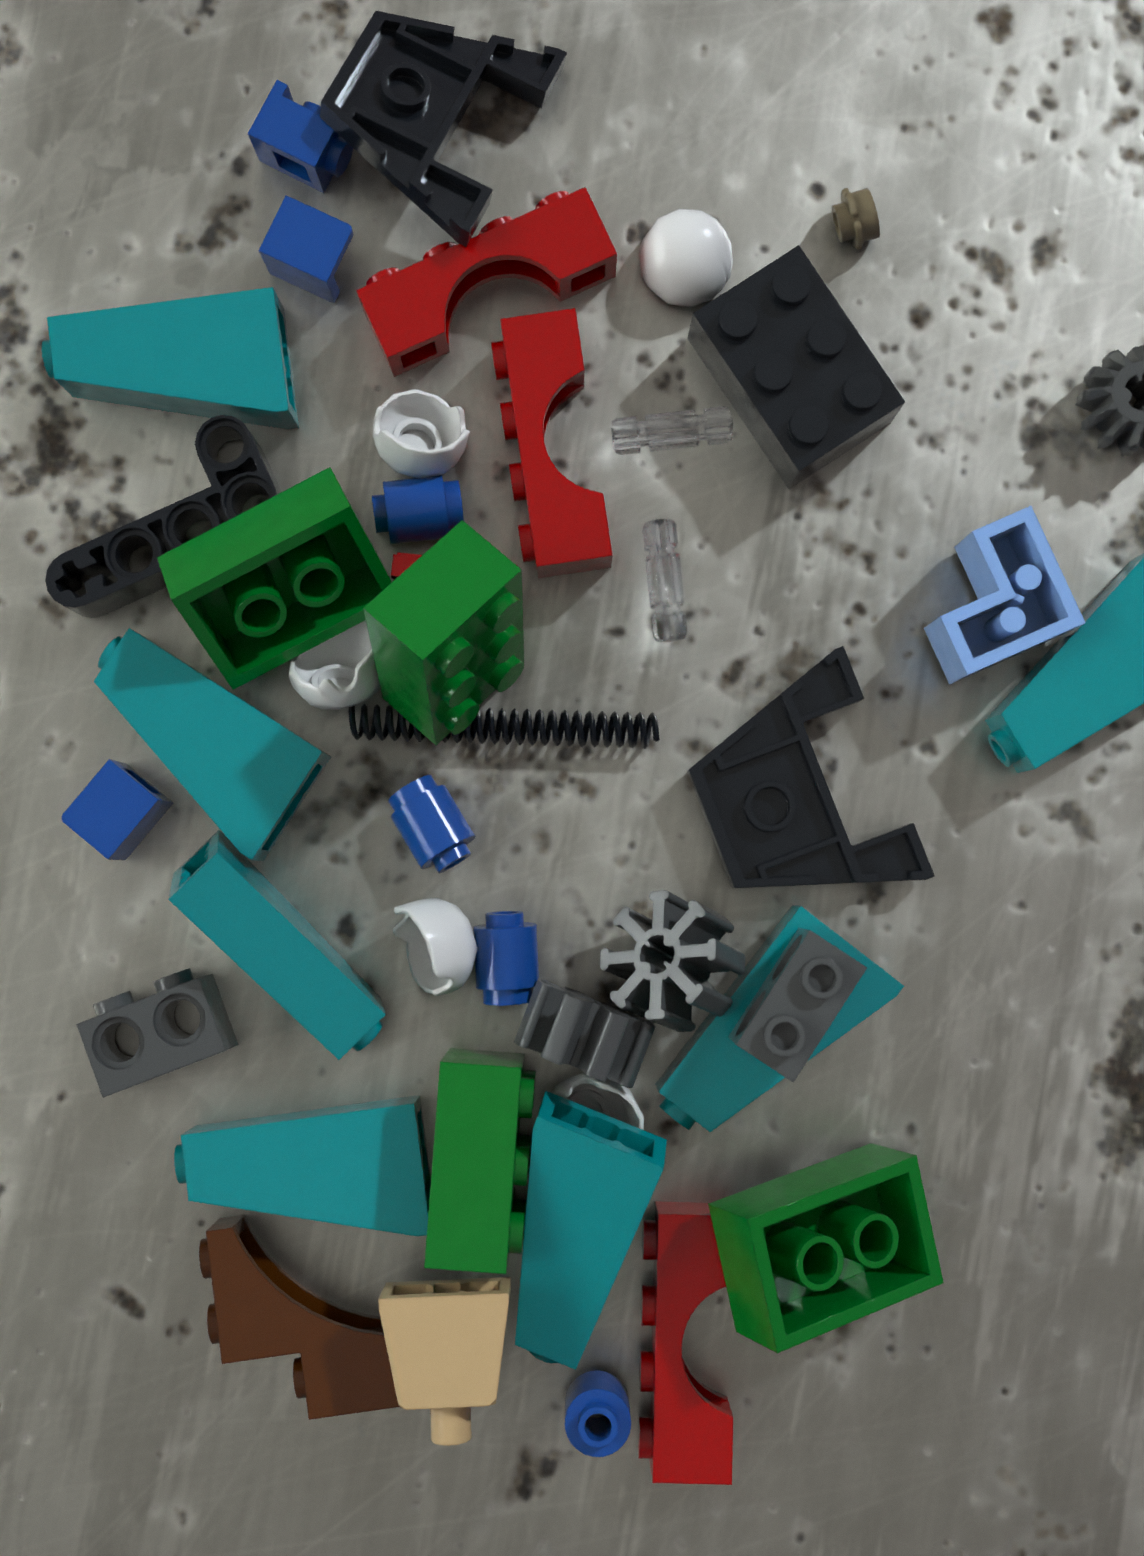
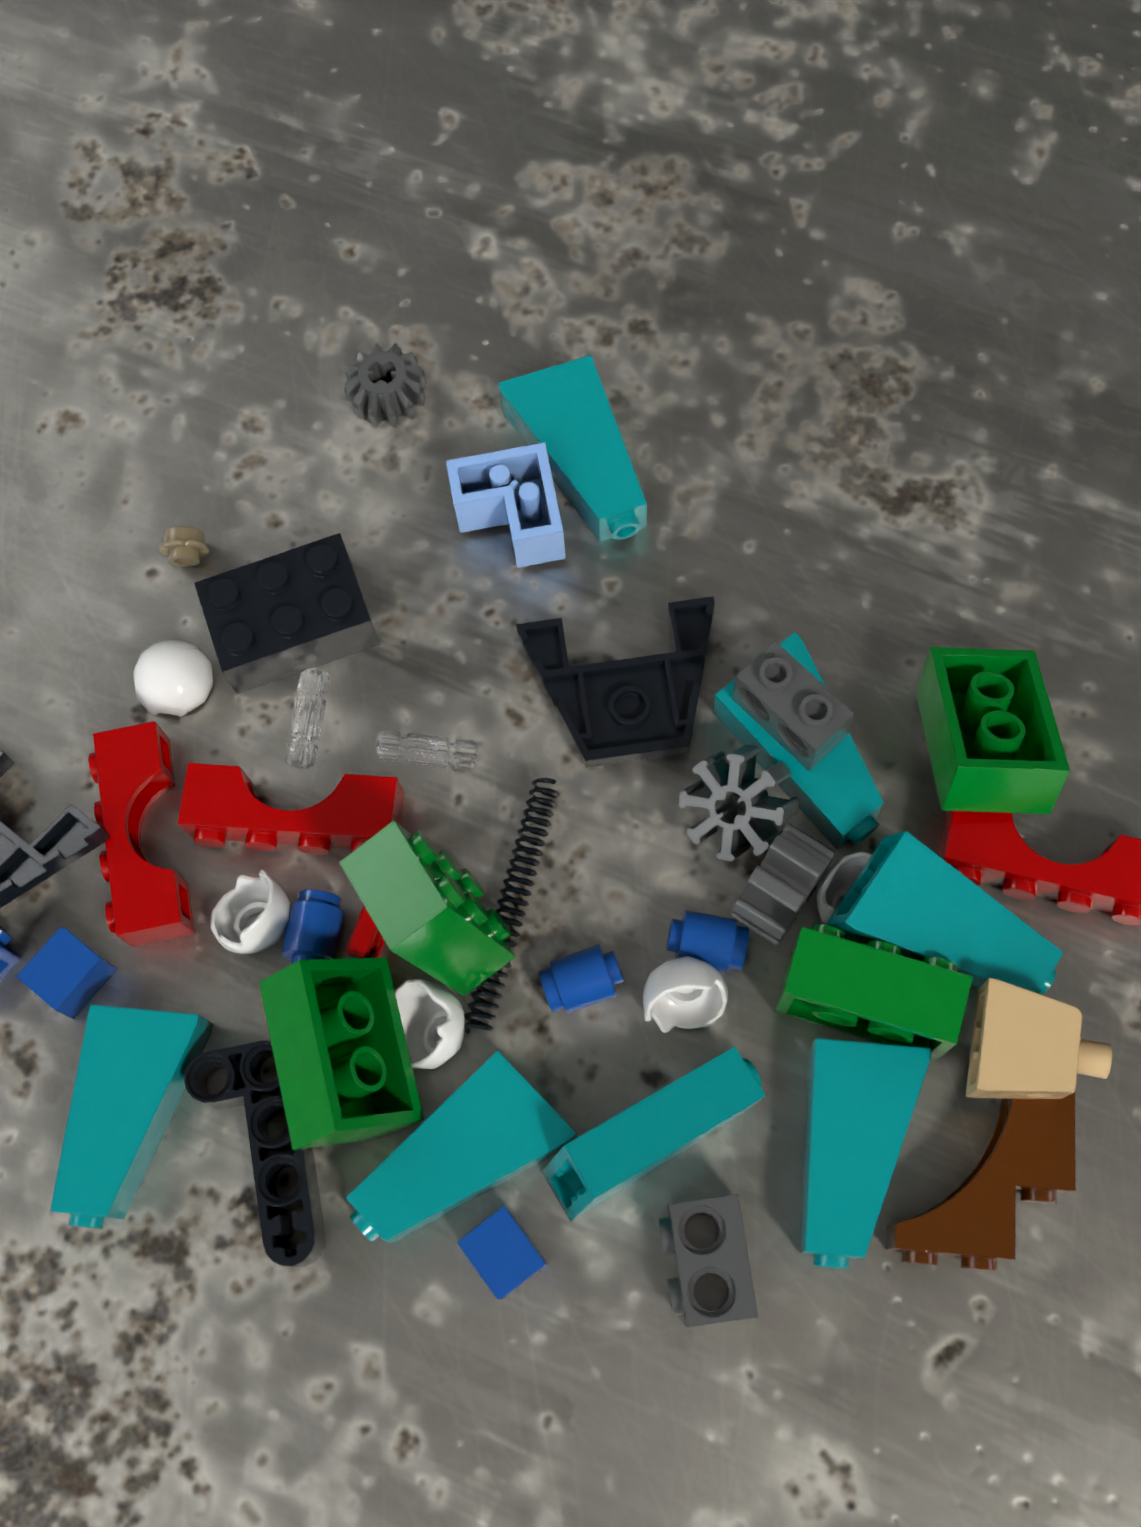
camera: 70 degrees left, 15 degrees down
blue brick [565,1370,631,1457] -> none

